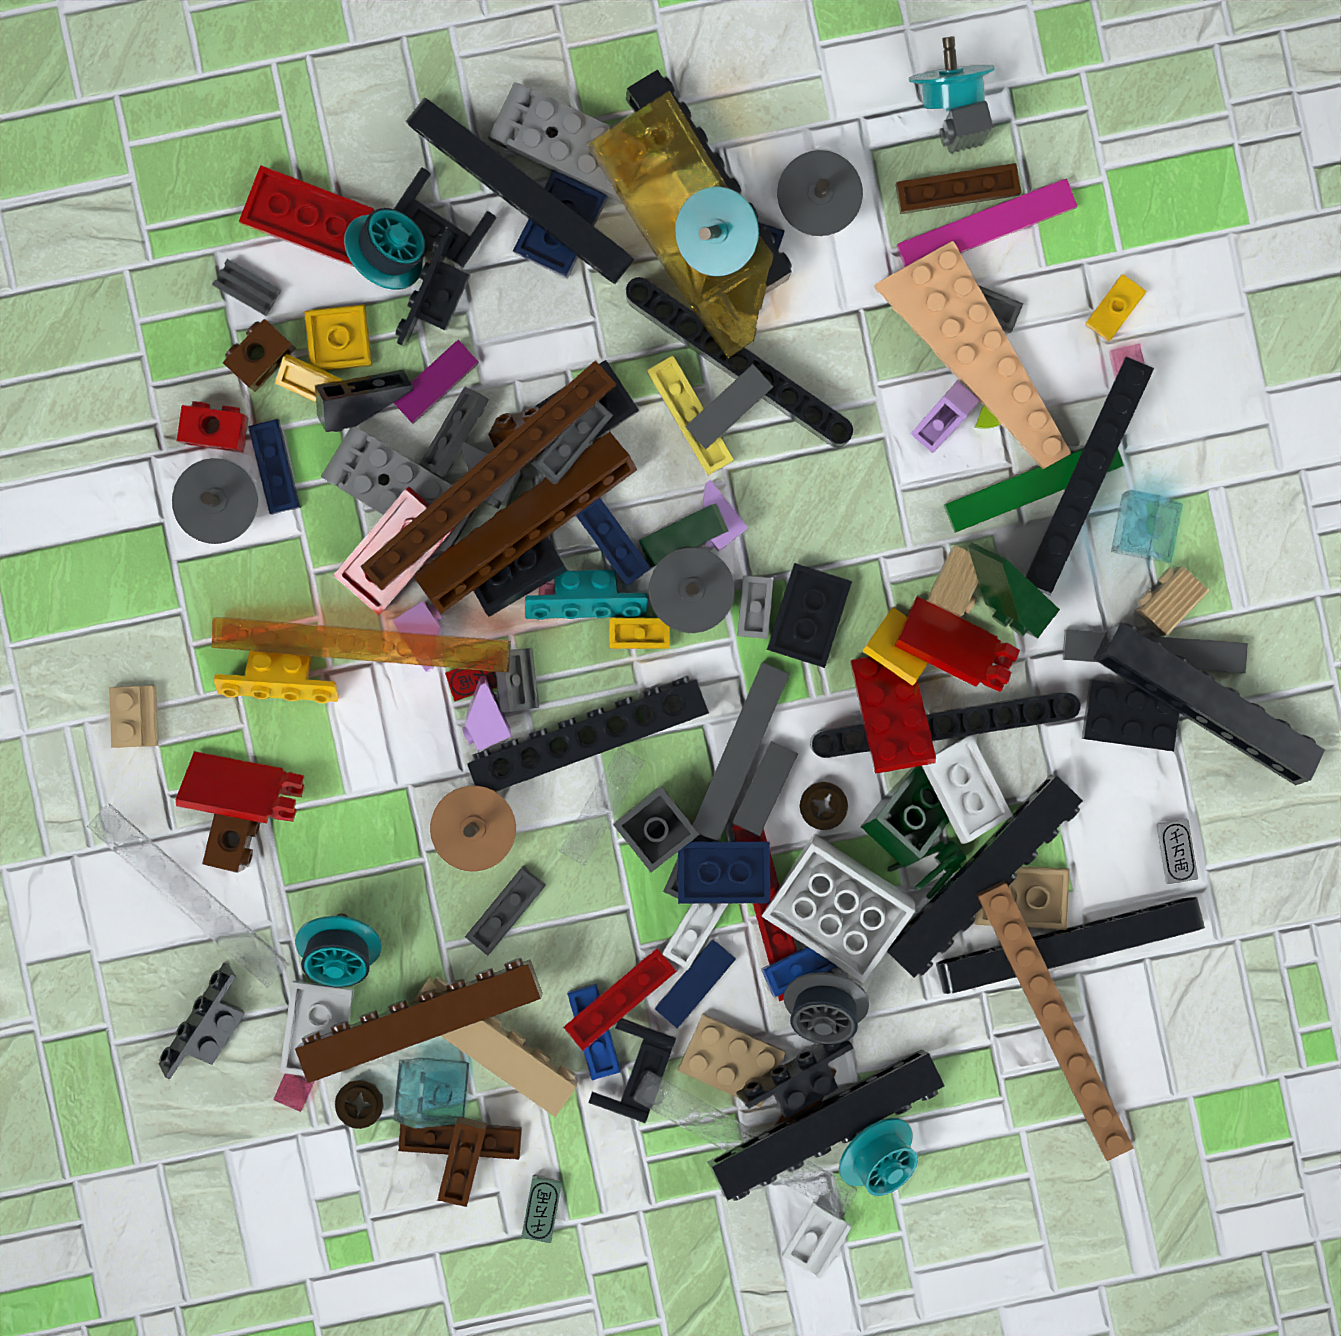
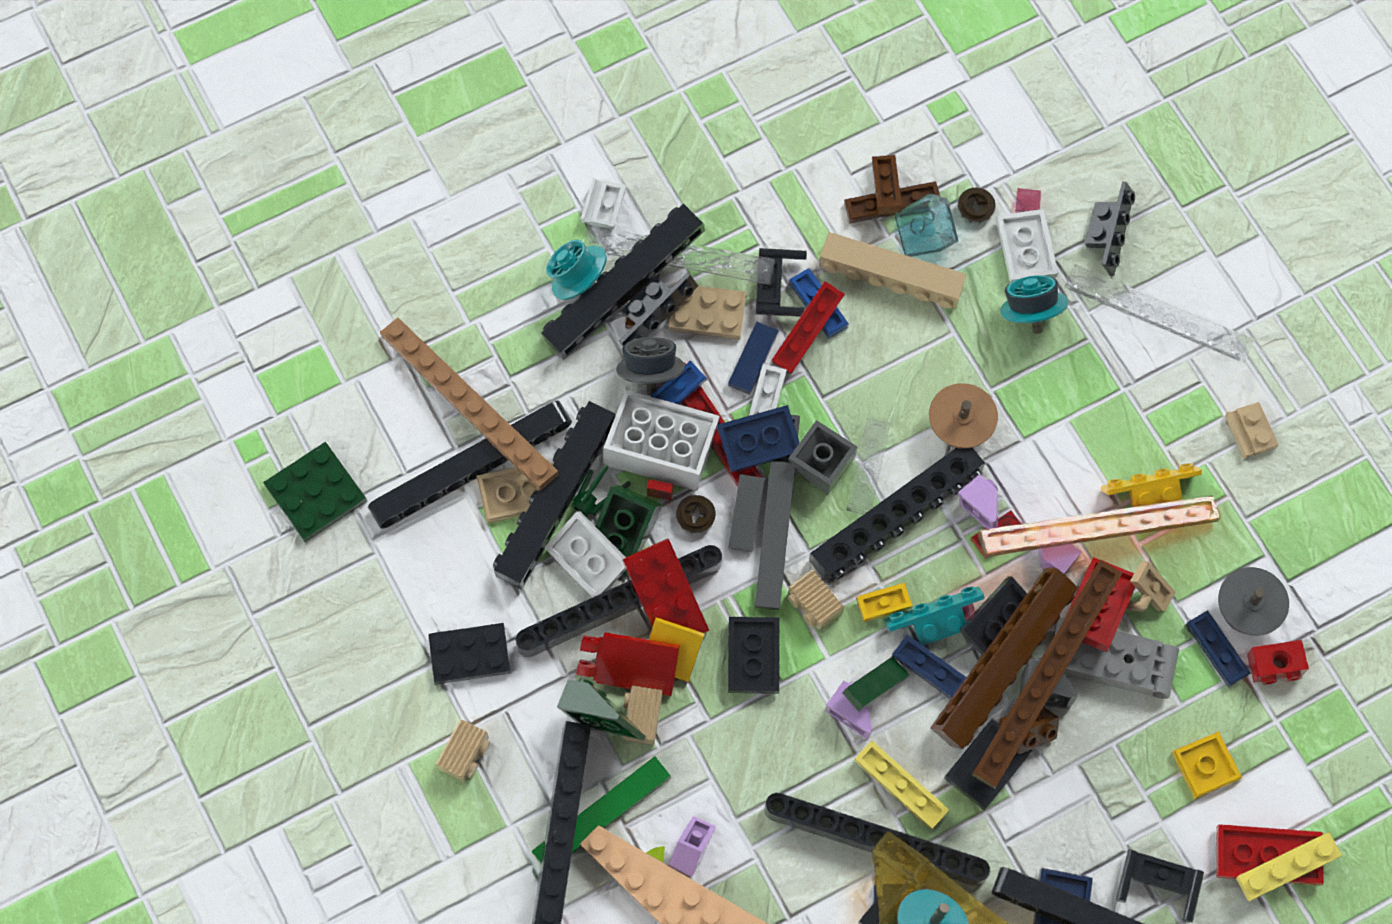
camera: 160 degrees right, 20 degrees down
red tile [175,751,305,824] -> none
reddish brown brick [202,814,260,873] -> none
dark grey tile [212,259,281,317] -> none
reddish brown brick [223,319,297,392] -> none
yellow tile [275,354,342,402] -> none
reddish brown brick [295,958,543,1084] -> none
black slope [315,370,413,432] -> none
teal piece [344,208,427,290] -> none
magenta tile [394,340,479,424] -> none
black bracket [395,230,470,346] -> none
dark grey plate [419,386,489,478] -> none
dark grey tile [465,866,546,956] -> none
flat silver plate [494,648,539,713] -> none
sand green tile [521,1176,562,1243] -> none
dark grey tile [531,401,613,484] -> none
dark grey piece [649,547,735,633] -> none
dark grey tile [685,364,774,449] -> none
light grey plate [737,575,774,639] -> none
dark grey tile [1062,629,1248,673] -> none
black brick [1093,622,1325,786] -> none
clear light blue slope [1111,490,1183,564] -> none
light grey tile [1156,819,1198,884] -> none
none -> dark green plate [263,441,367,542]
none -> red tile [647,479,673,501]
none -> tan brick [788,569,844,631]
none -> tan plate [1126,561,1176,612]
none -> light yellow plate [1236,832,1342,902]

